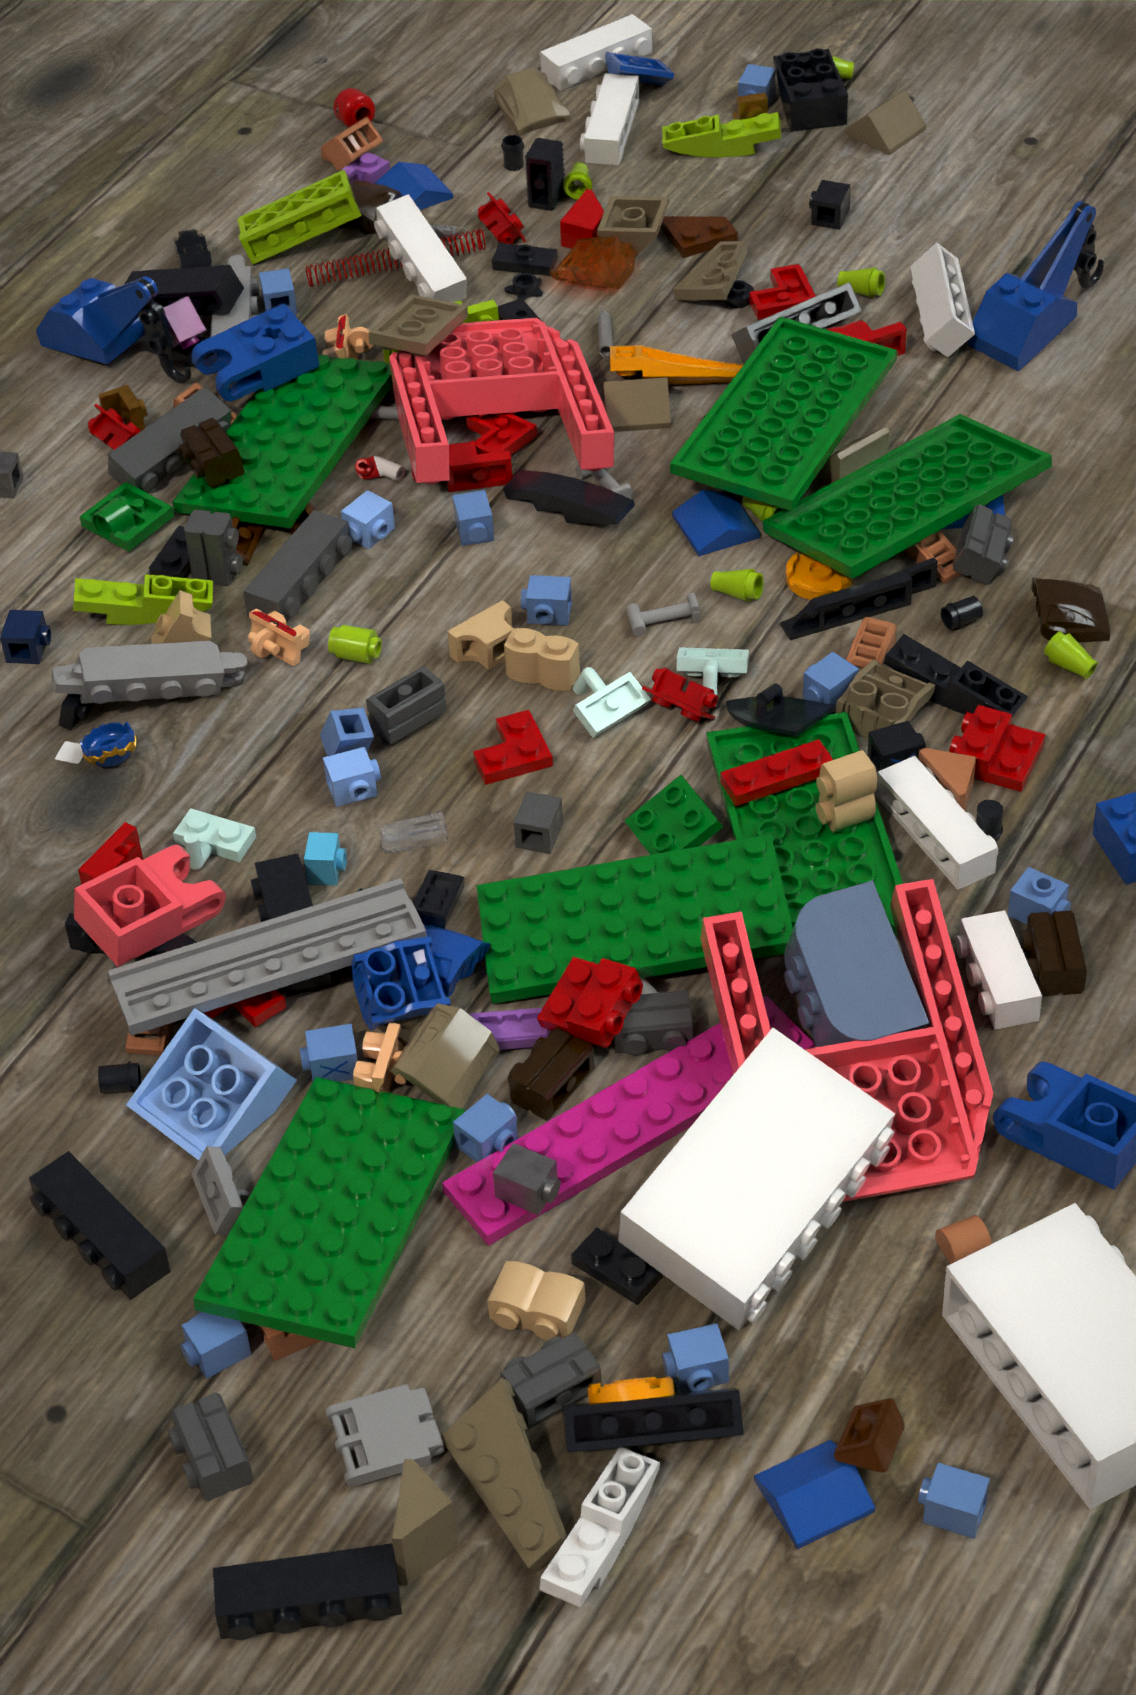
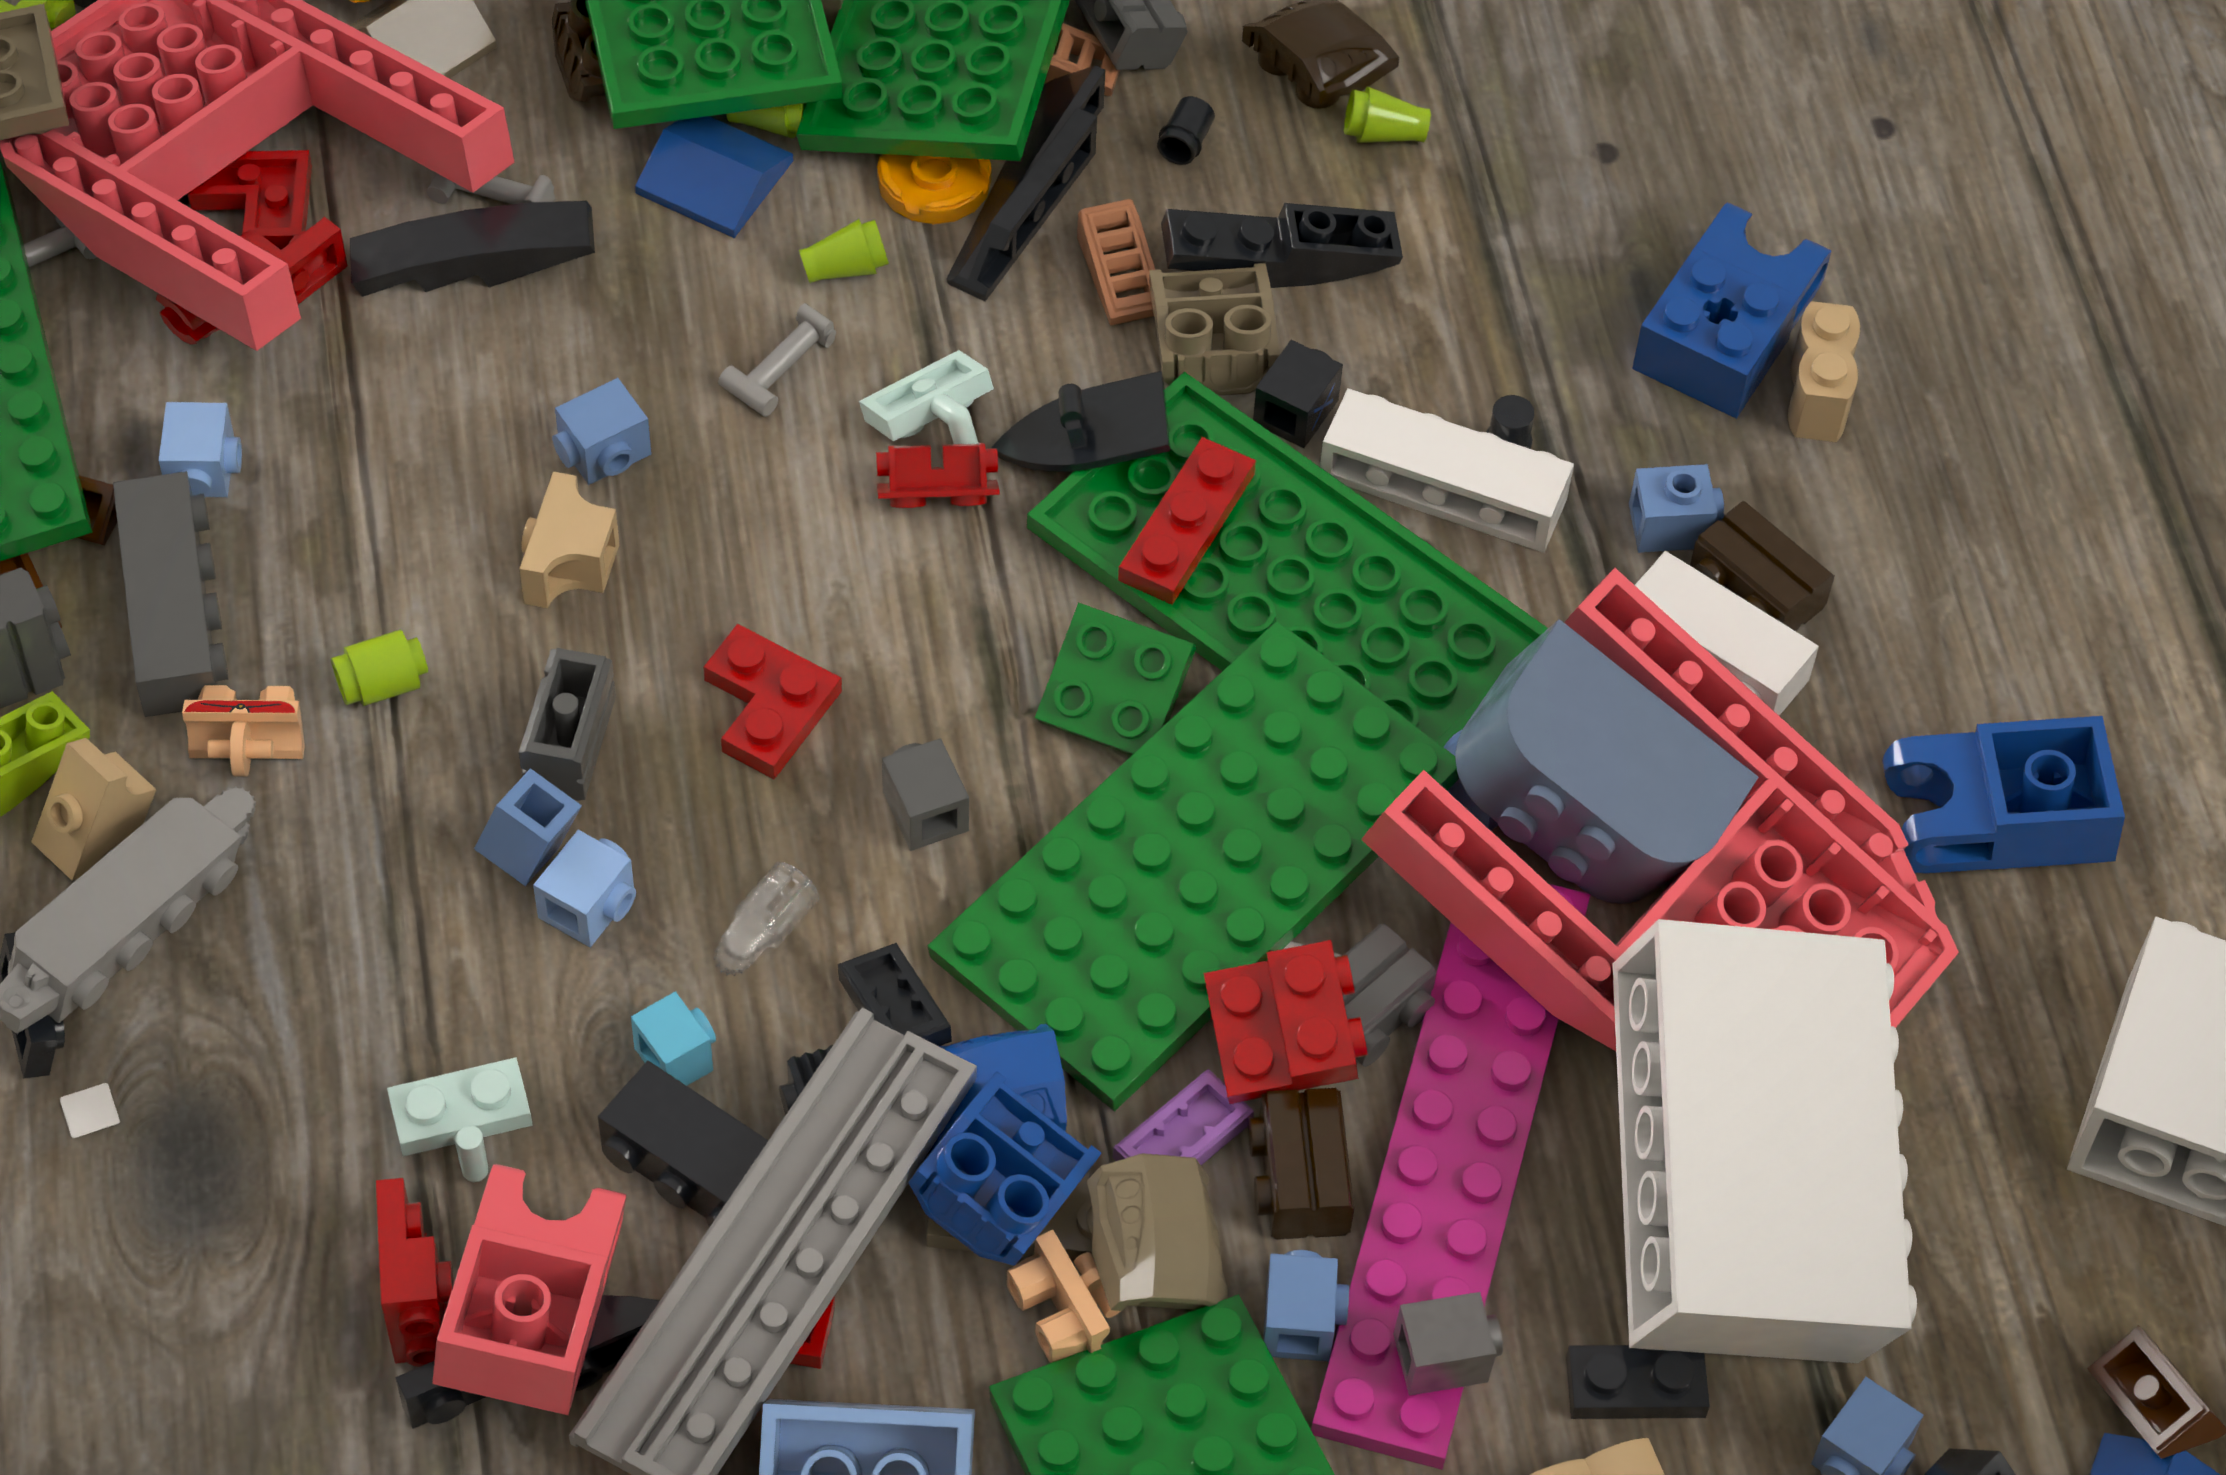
camera: 45 degrees left, 10 degrees up
blue hair [79,722,136,767] -> none
medium blue brick [300,1024,358,1082] -> none
arm [355,456,405,481] -> none
medium blue brick [452,490,494,546] -> none
tan brick [504,628,580,691] -> none
light aqua plate [572,667,651,738] -> none
medium blue brick [803,652,859,714] -> none
tan brick [816,750,877,832] -> none
nougat slope [918,748,976,812] -> none
nougat brick [935,1215,992,1264] -> none
red plate [949,705,1046,792] -> none

